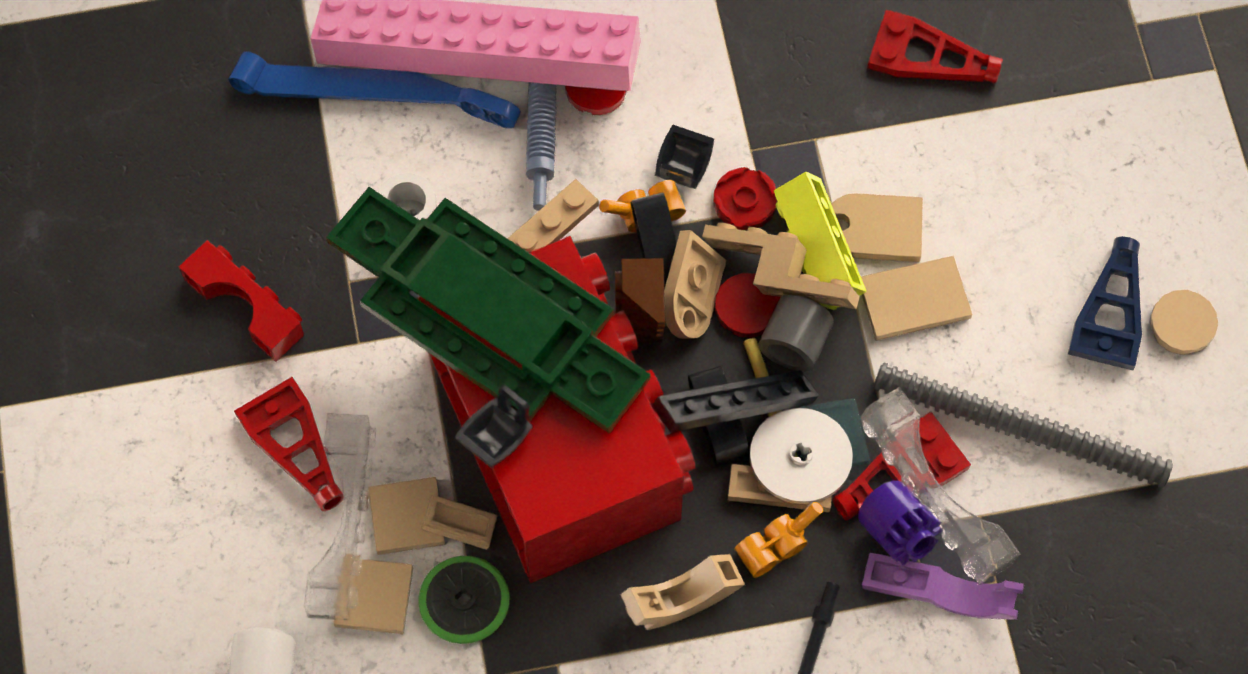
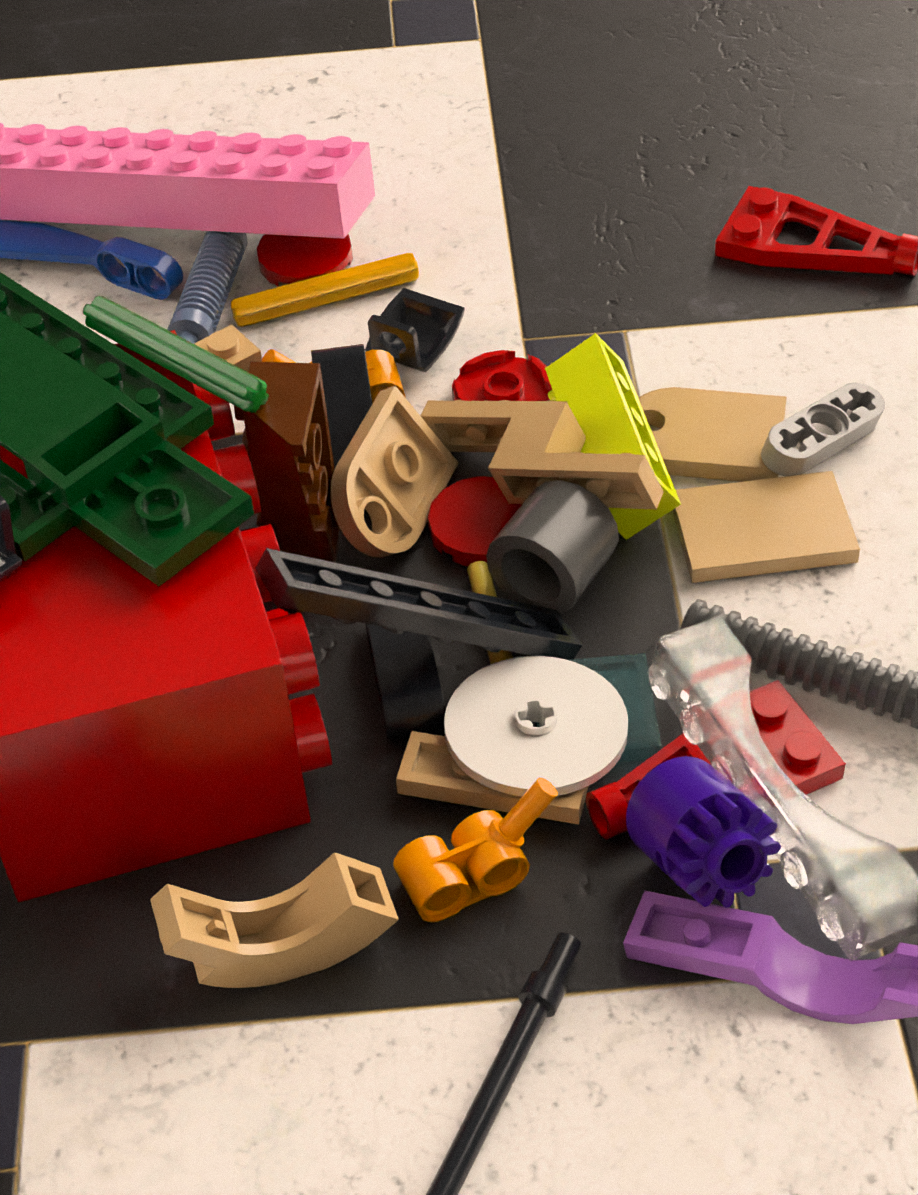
camera: 10 degrees right, 20 degrees down
none -> green axle [83,296,269,413]
none -> yellow axle [231,253,419,327]
none -> light grey beam [761,383,885,476]

